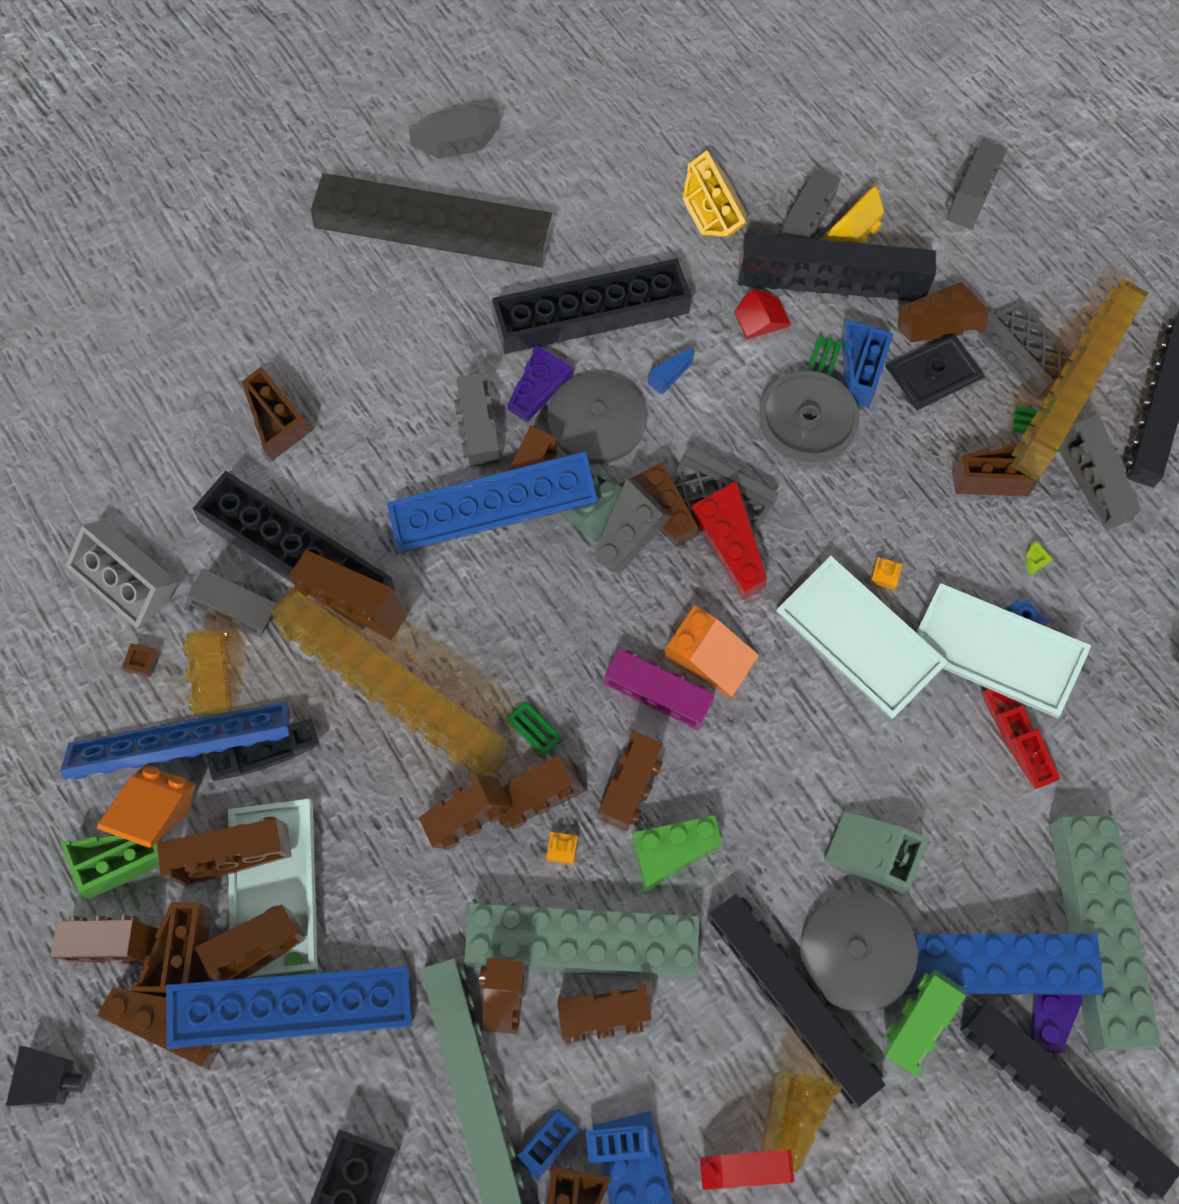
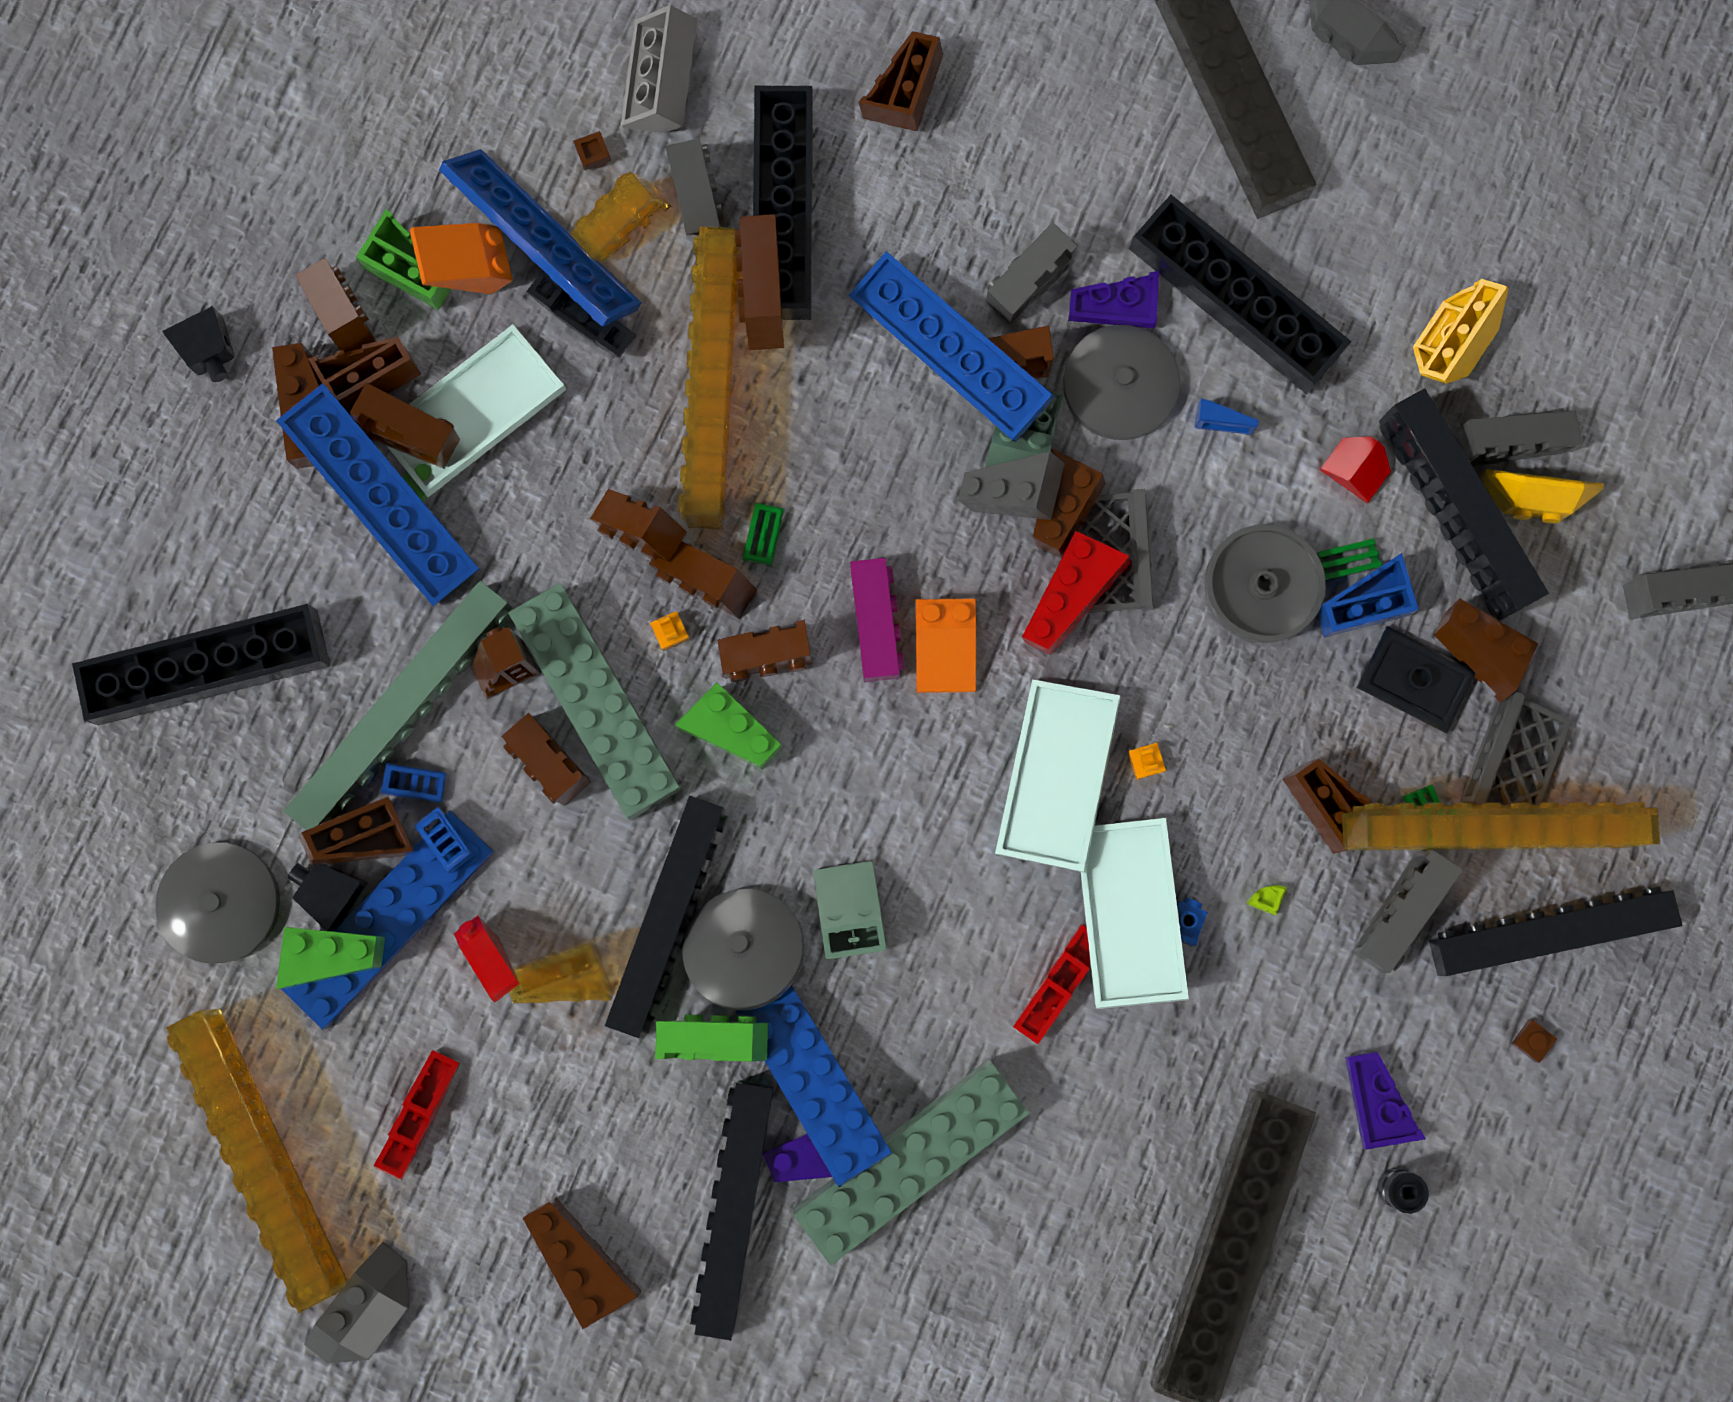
camera: 60 degrees right, 15 degrees up
reddish brown wedge [156,817,292,887] -> none

